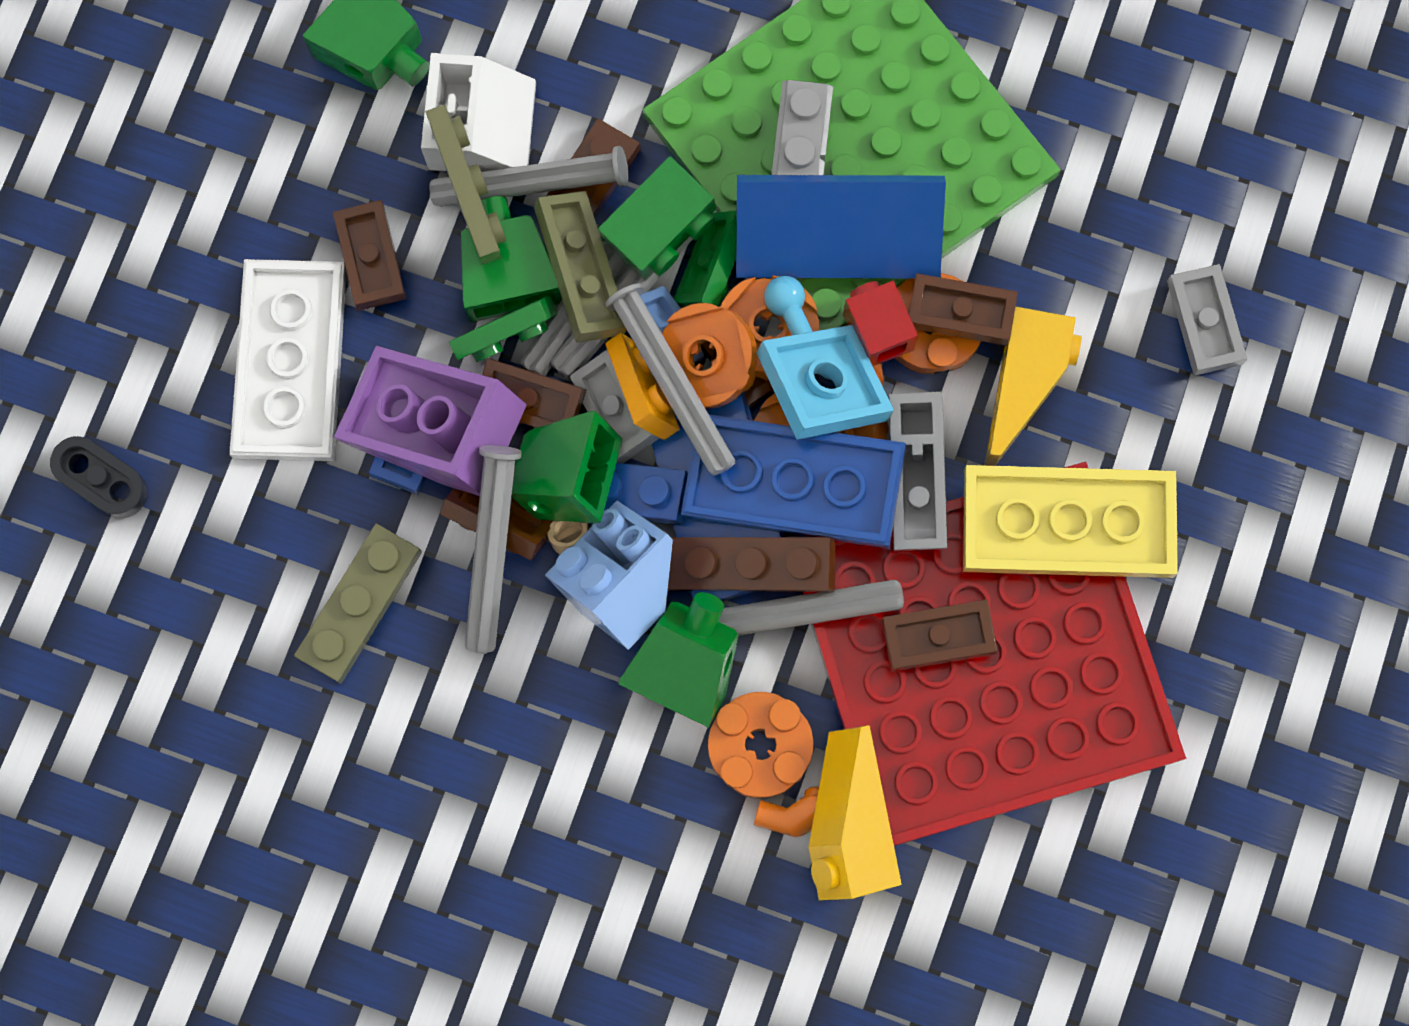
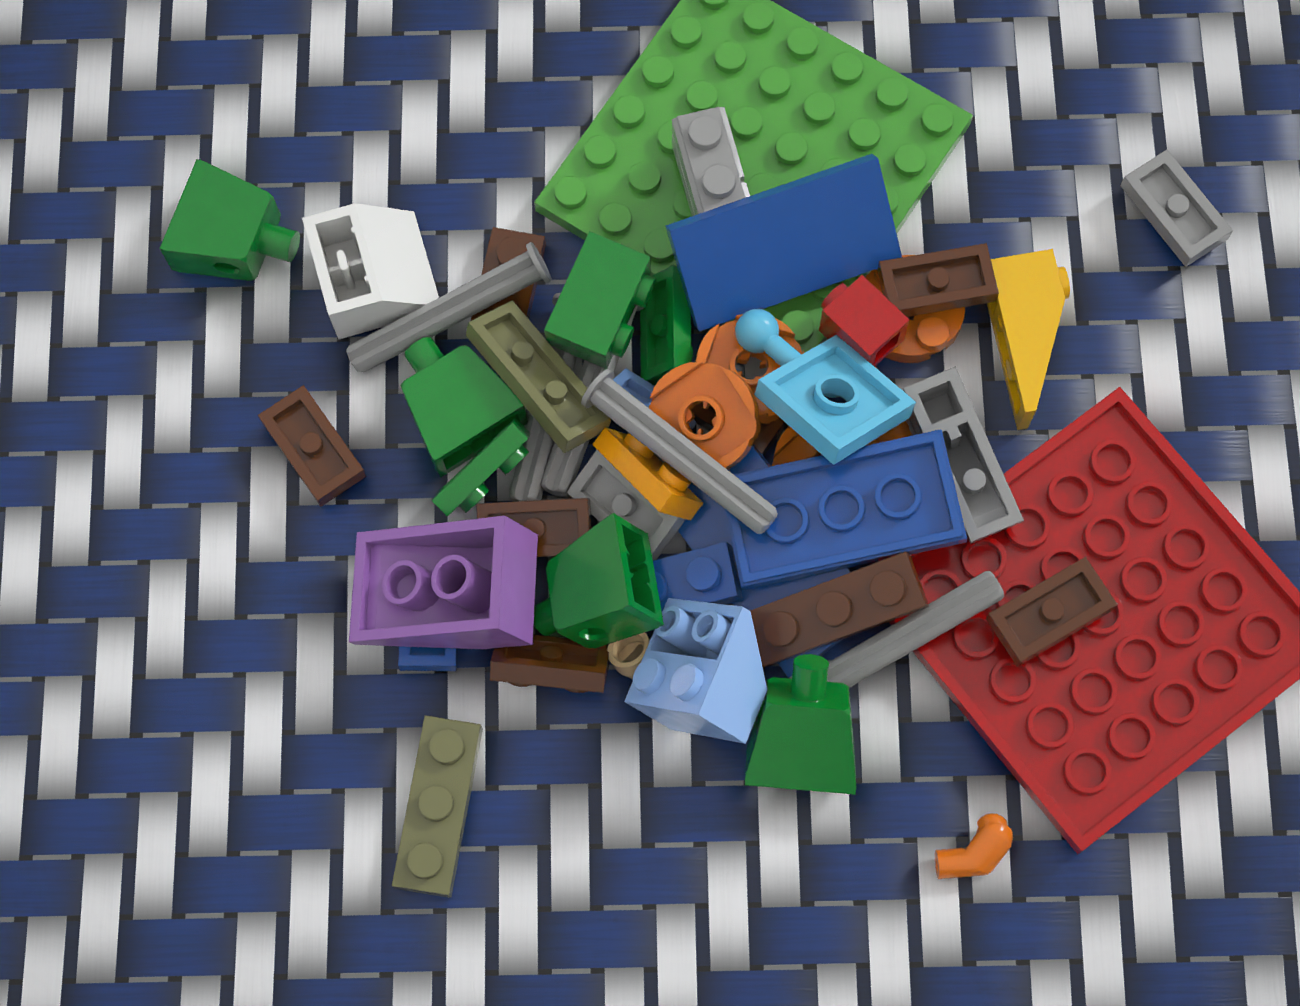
camera: 20 degrees left, 5 degrees down
black plate [50,436,148,518] -> none
white tile [230,259,347,461] -> none
olive plate [425,104,506,265] -> none
light grey axle [465,445,522,654] -> none
orange plate [708,692,813,799] -> none
yellow slope [808,725,902,900] -> none
light yellow plate [963,465,1178,578] -> none

